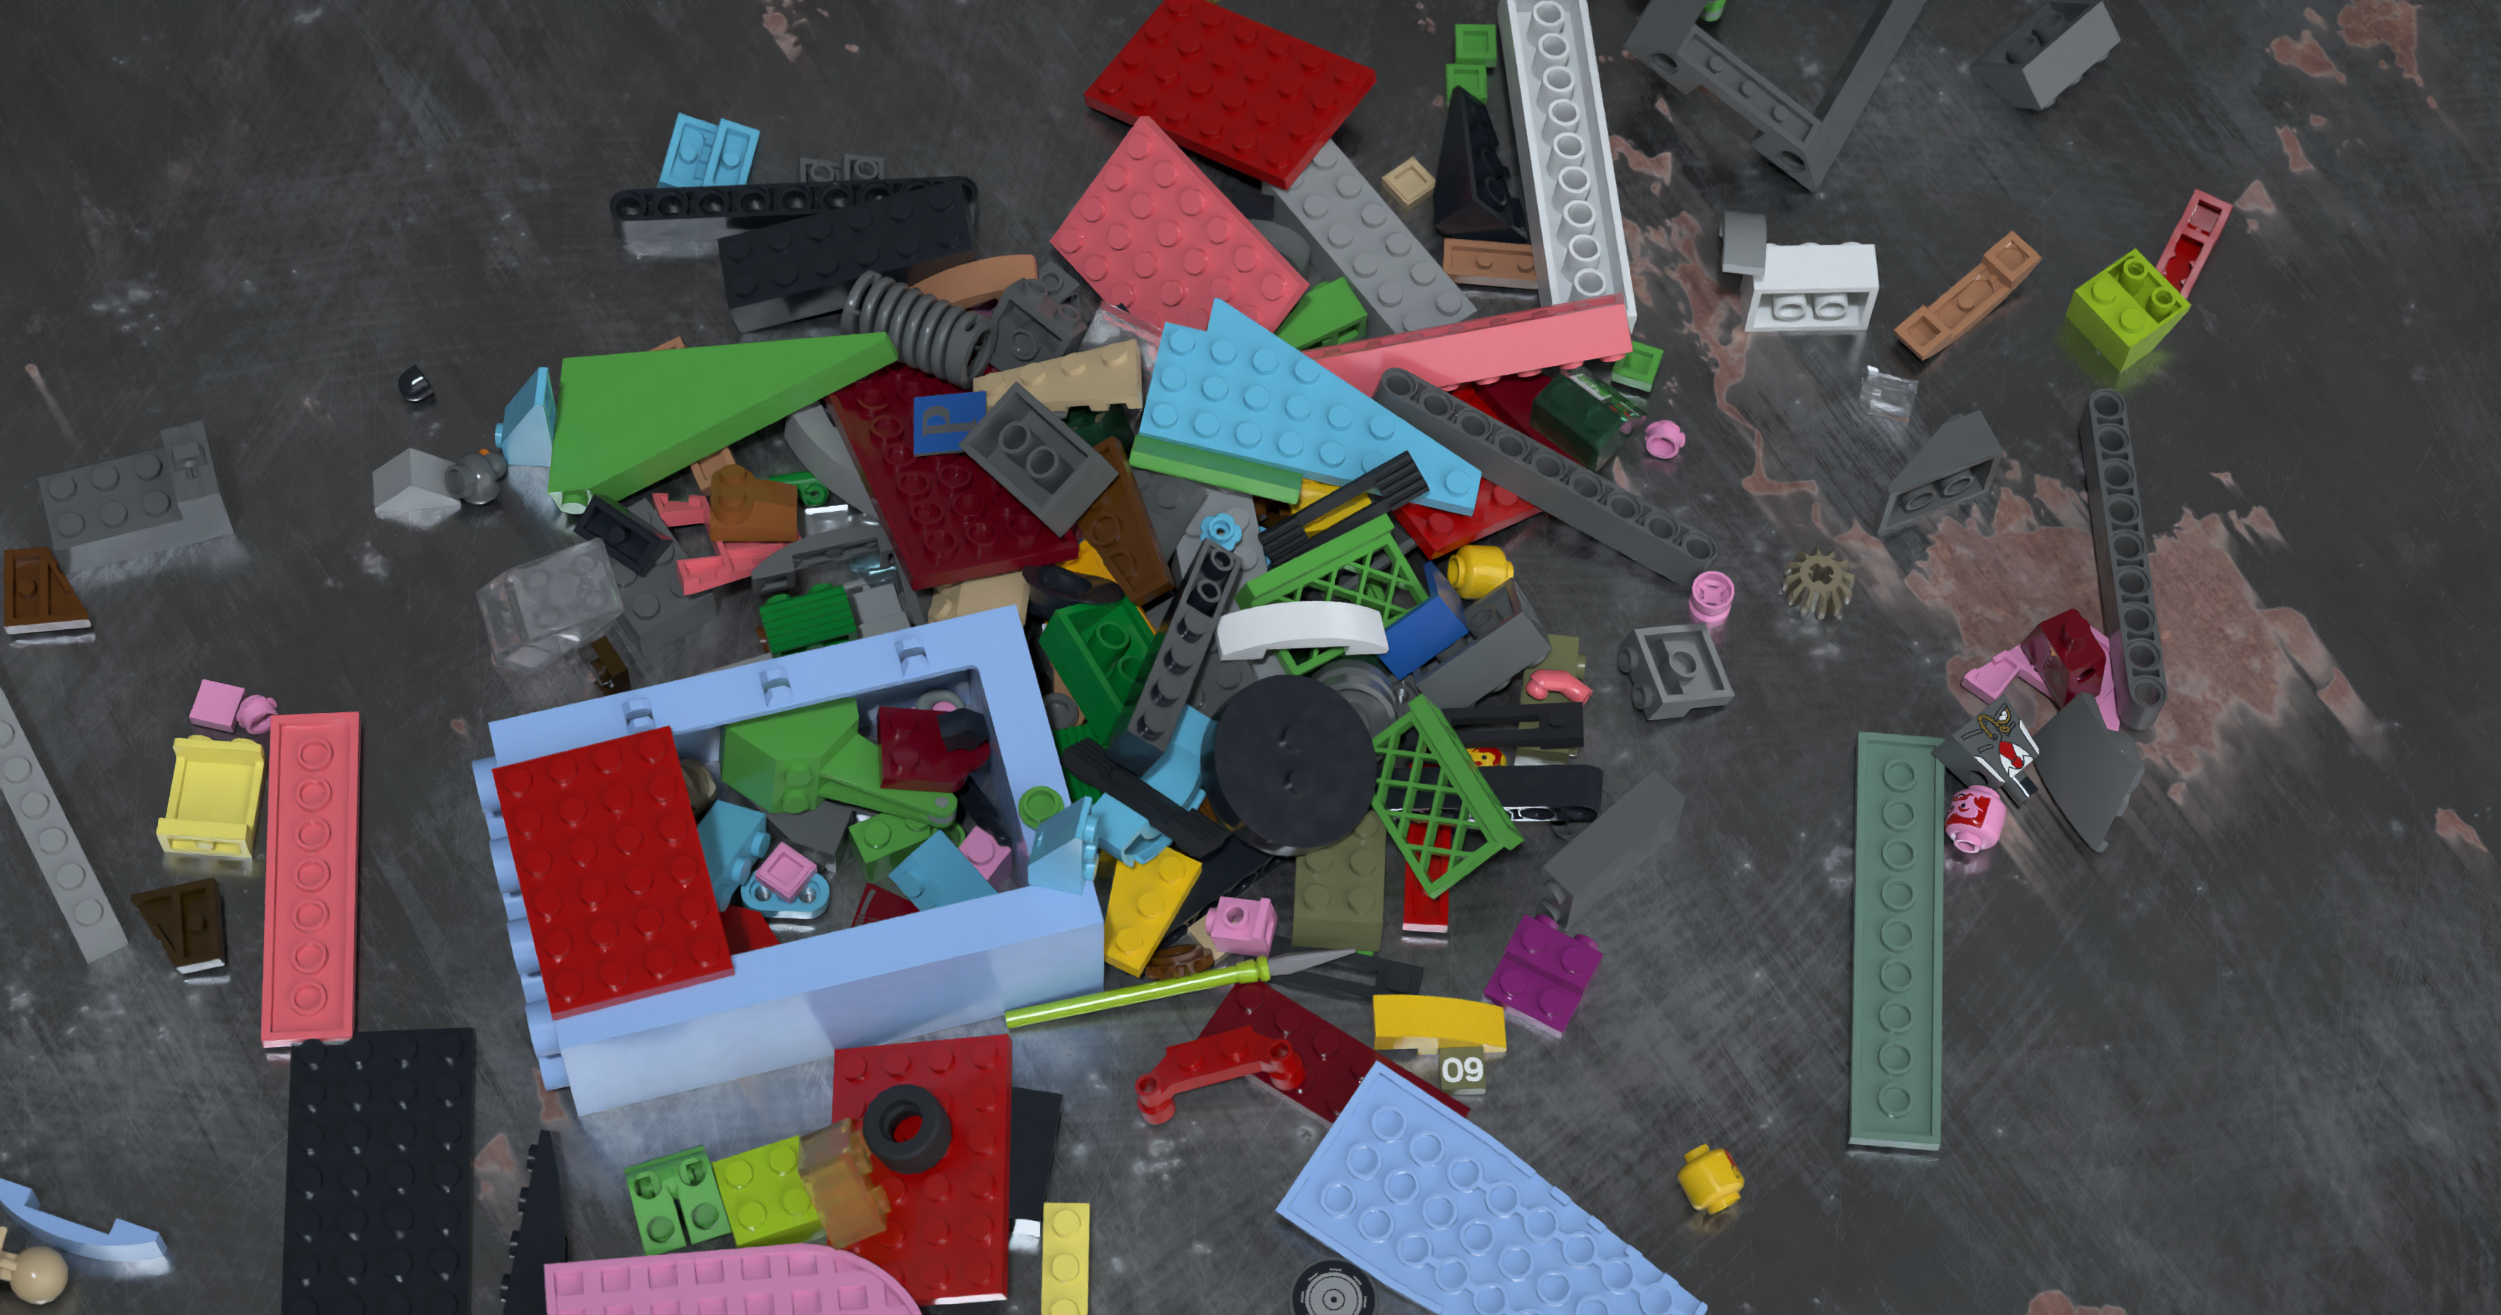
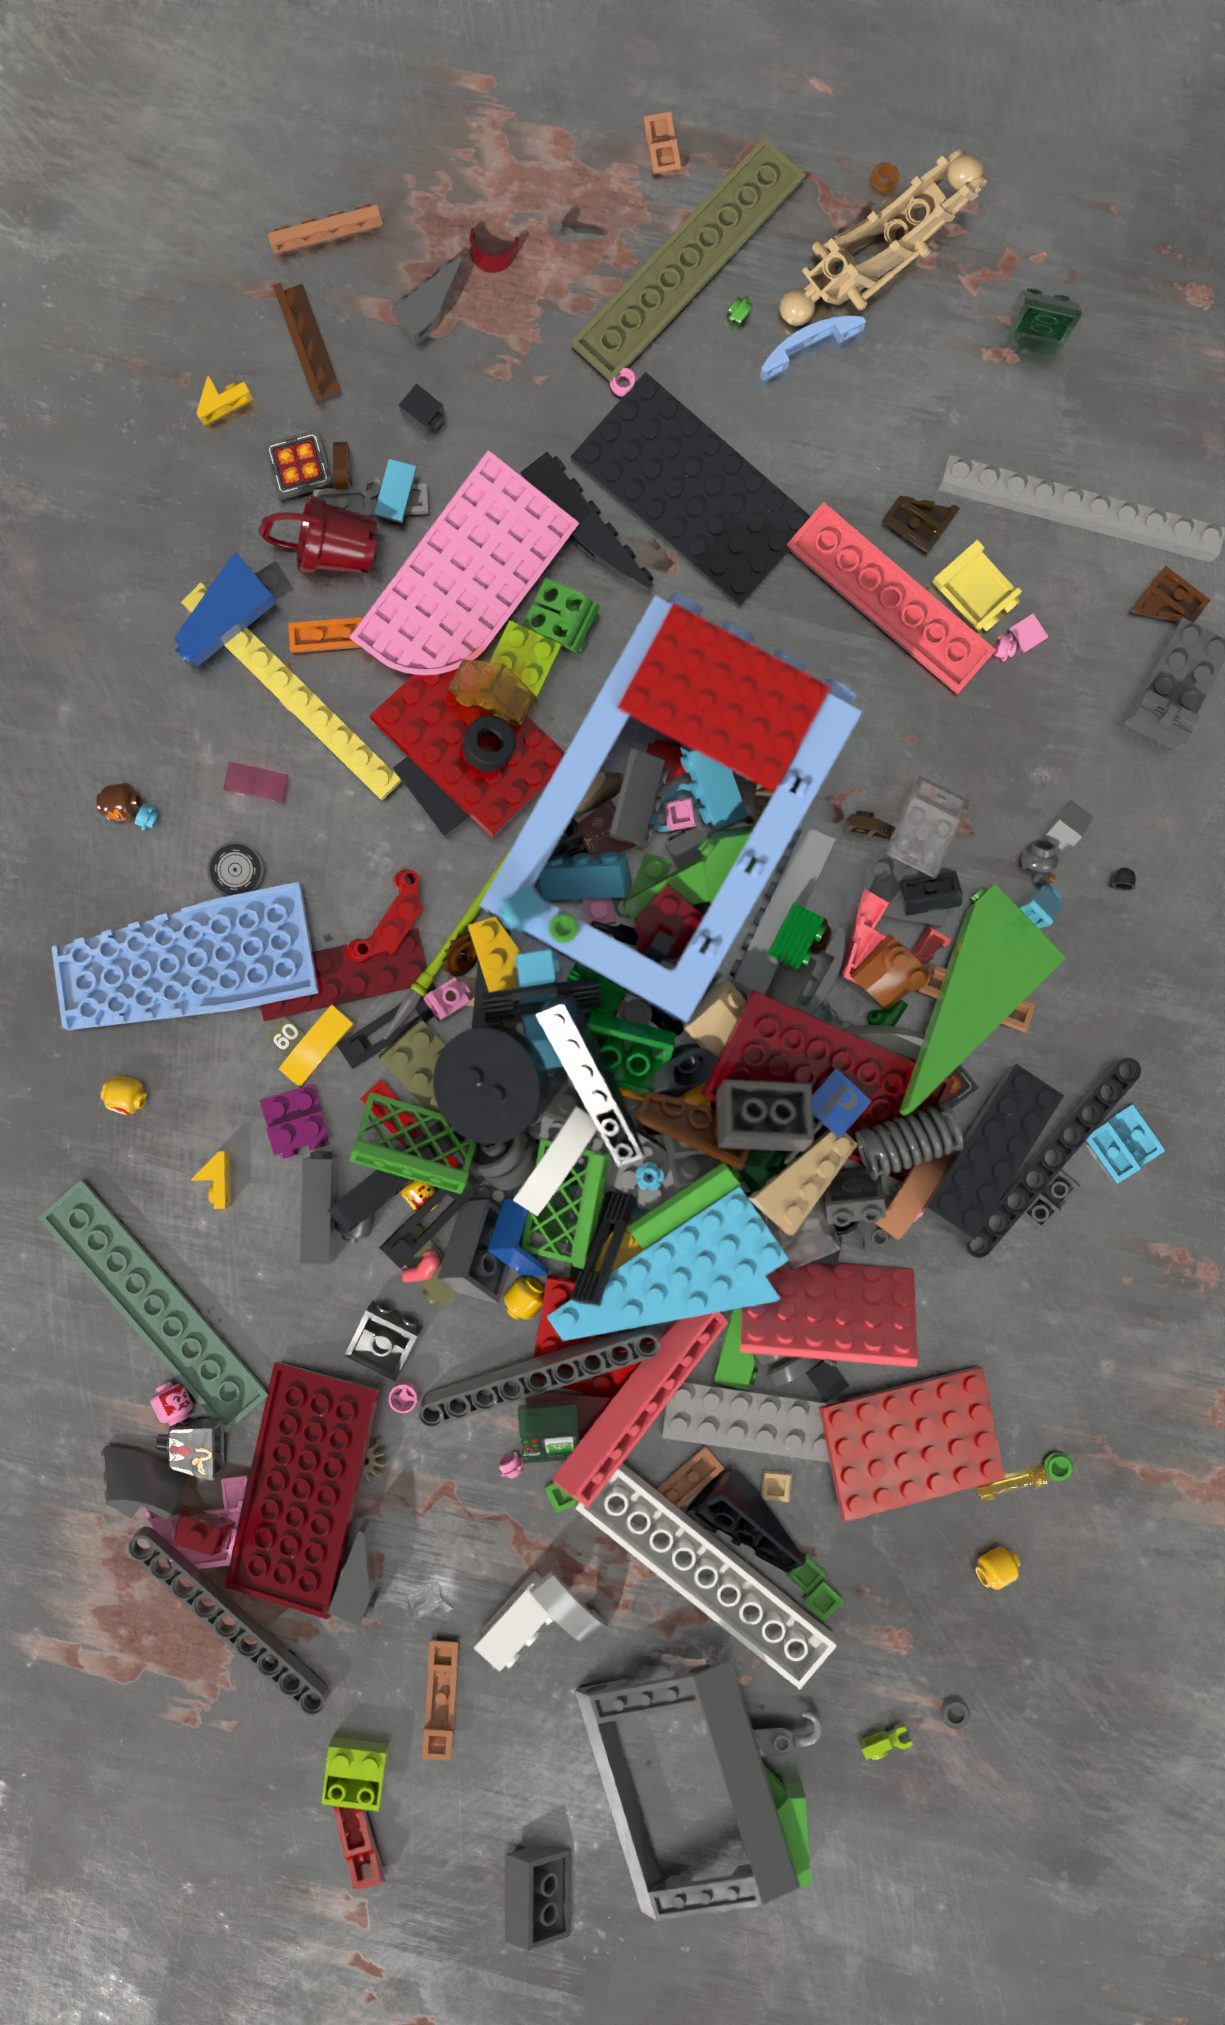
camera: 140 degrees right, 25 degrees up
none -> yellow slope [191,1150,230,1209]
none -> dark red plate [225,1362,380,1619]
none -> dark grey slope [610,748,669,847]

